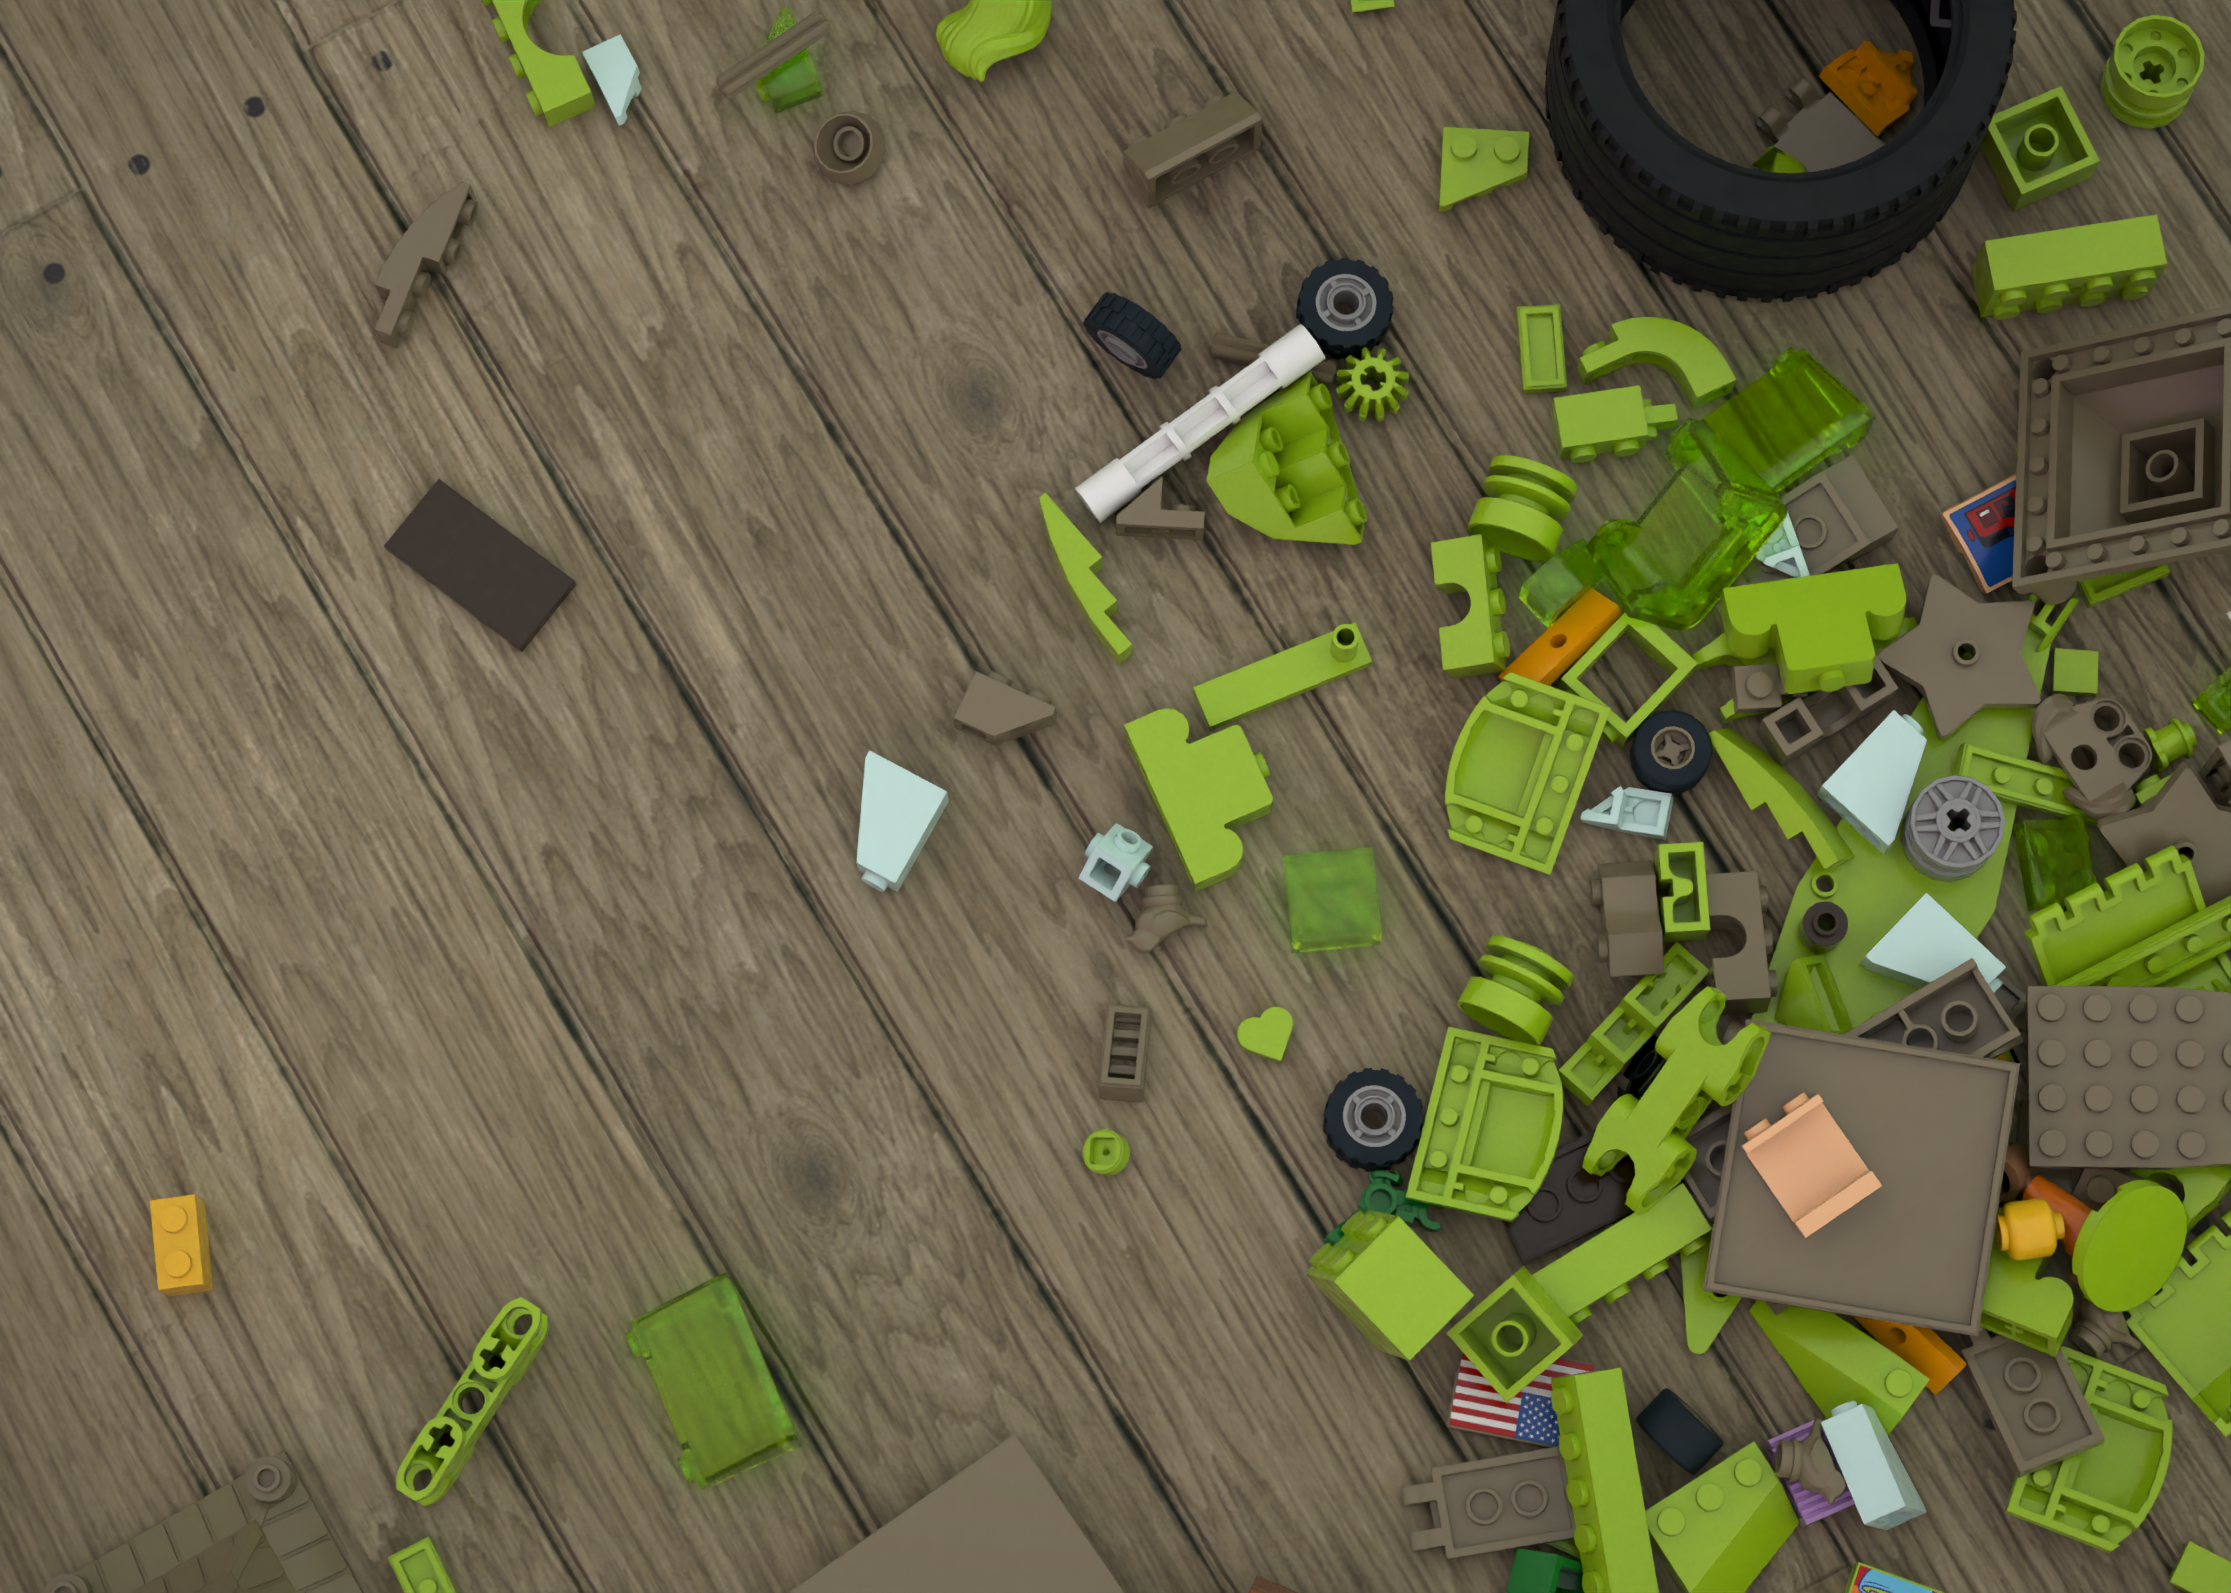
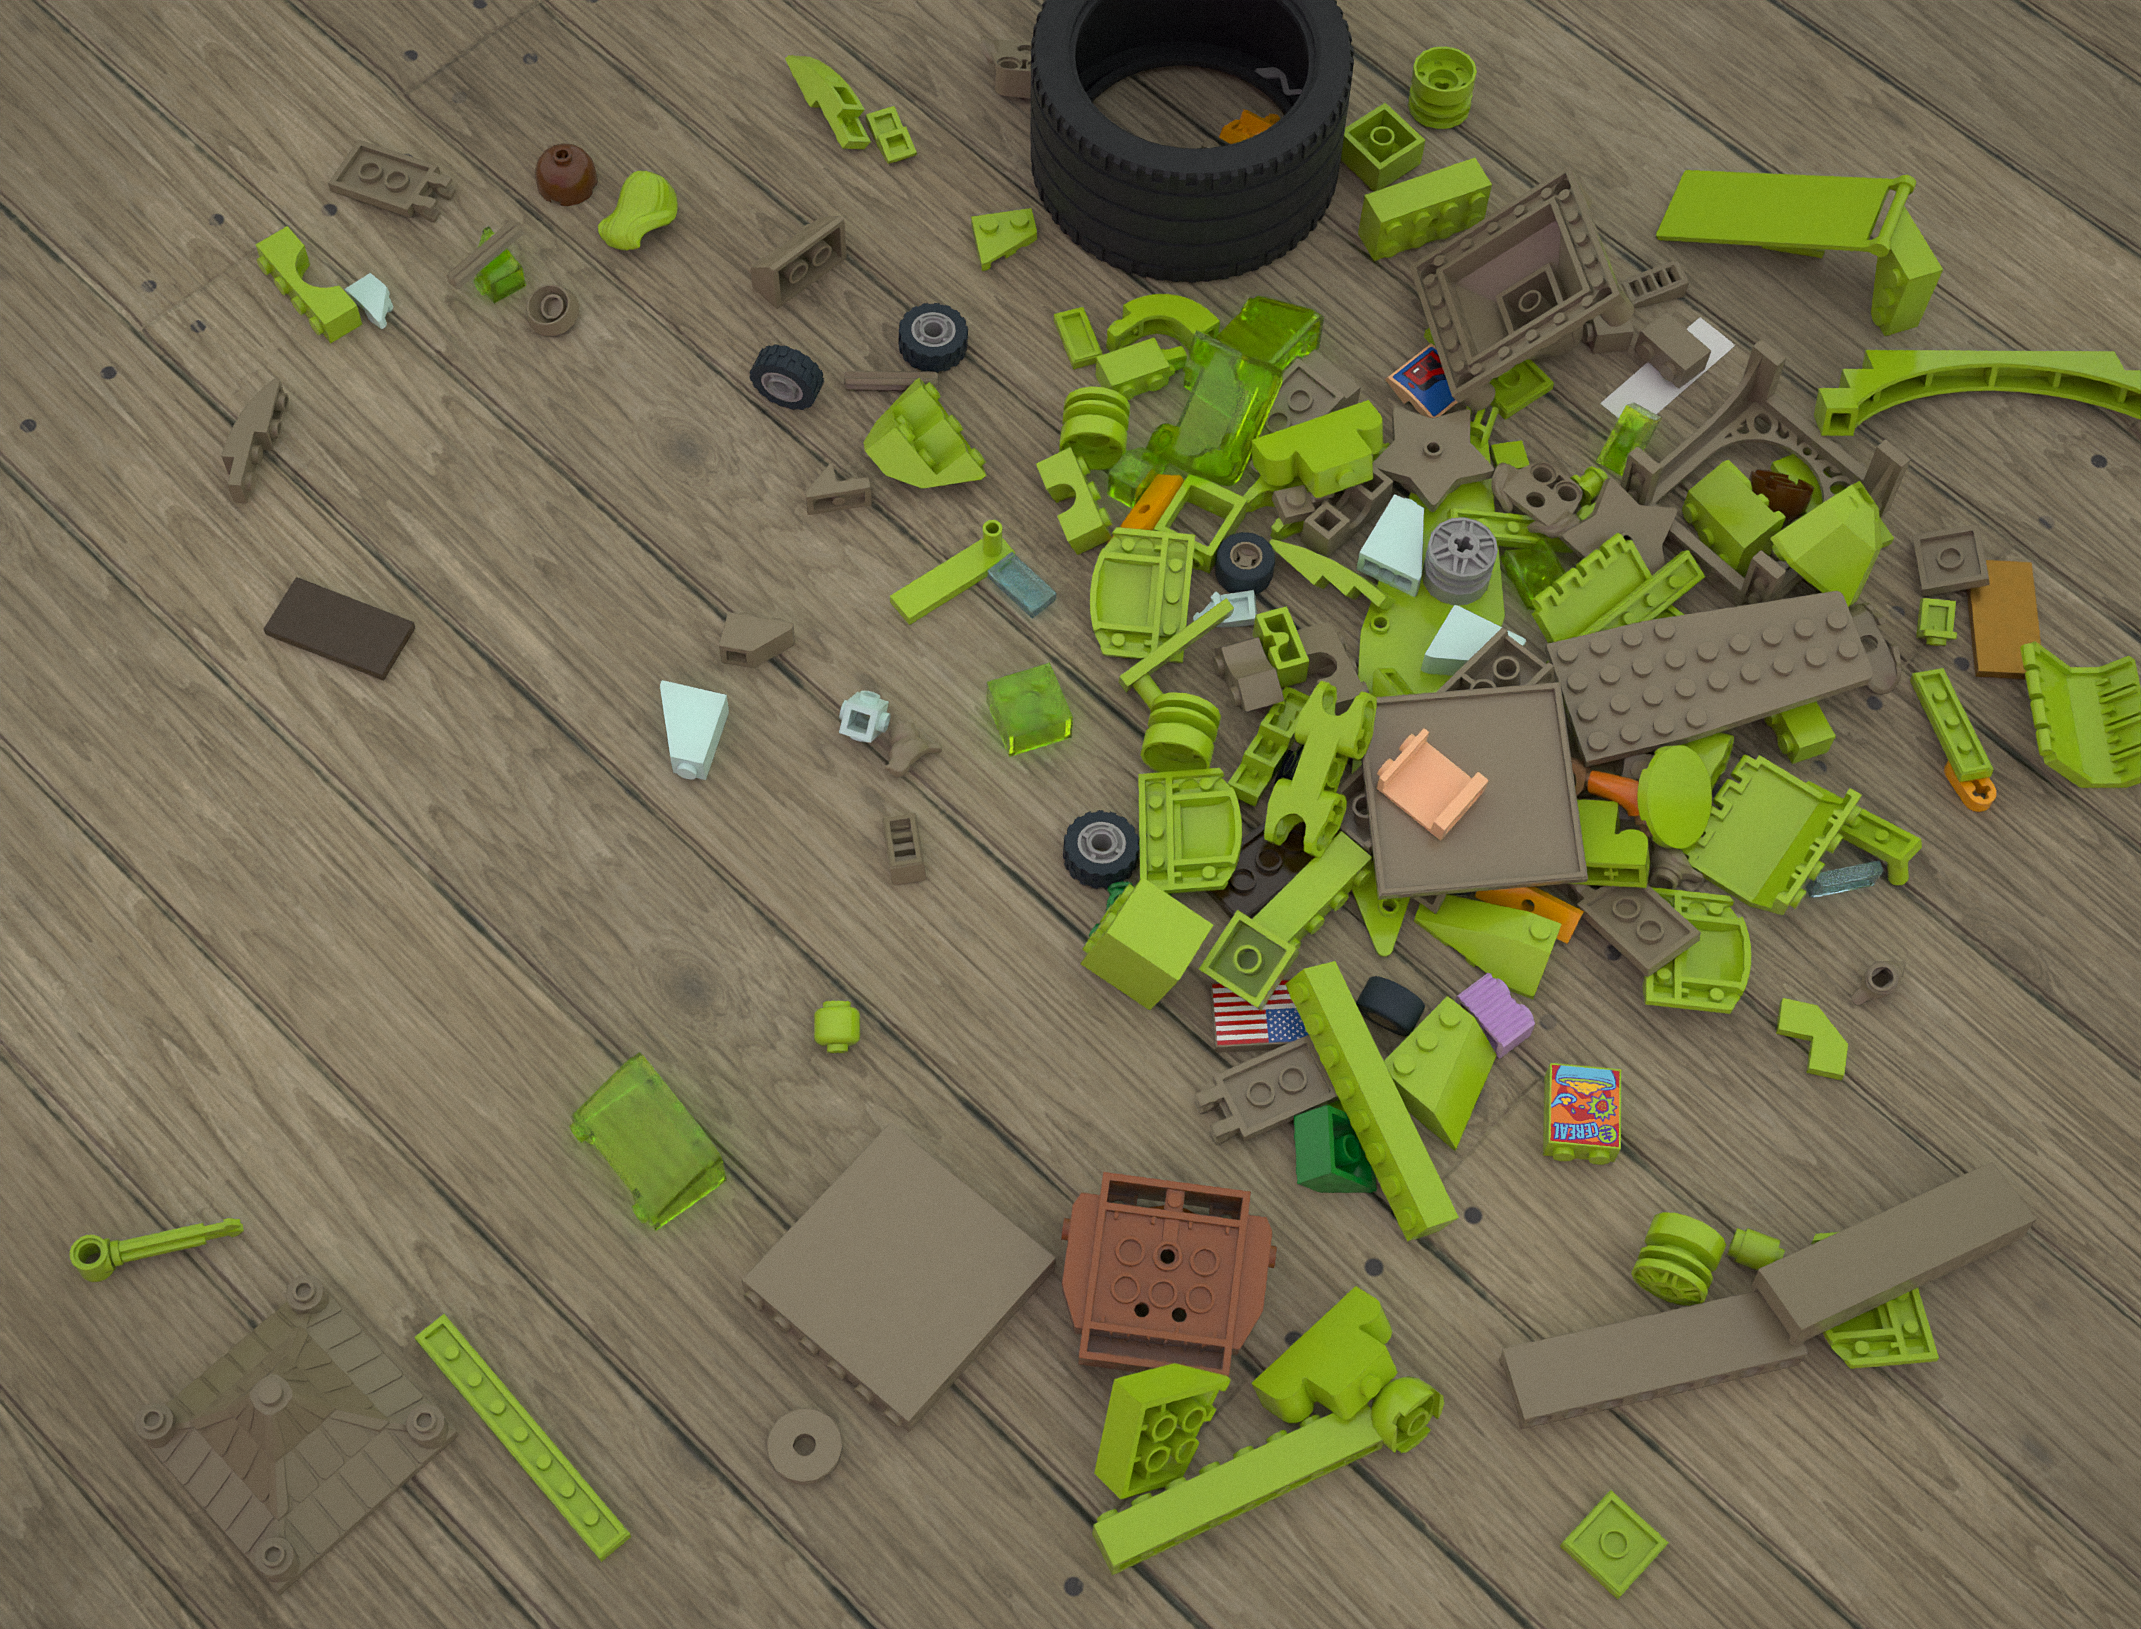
camera: 20 degrees left, 15 degrees down
yellow brick [150,1194,213,1296] -> none
lime piece [396,1297,549,1507] -> none
lime slope [1039,492,1133,666] -> none
white piece [1074,324,1326,523] -> none
lime tile [1083,1129,1130,1176] -> none
lime brick [1124,708,1273,893] -> none
lime tile [1237,1007,1293,1064] -> none
lime gear [1336,347,1409,422] -> none
light aqua slope [1742,502,1810,578] -> none
dark tan animal [1775,1418,1846,1505] -> none
dark brown brick [1798,902,1848,953] -> none
light aqua slope [1821,1401,1927,1530] -> none
yellow head [1994,1198,2065,1261] -> none
none -> lime piece [70,1218,244,1282]
none -> lime head [814,1001,860,1053]
none -> clear light blue plate [988,552,1057,619]
none -> lime piece [1118,598,1234,710]

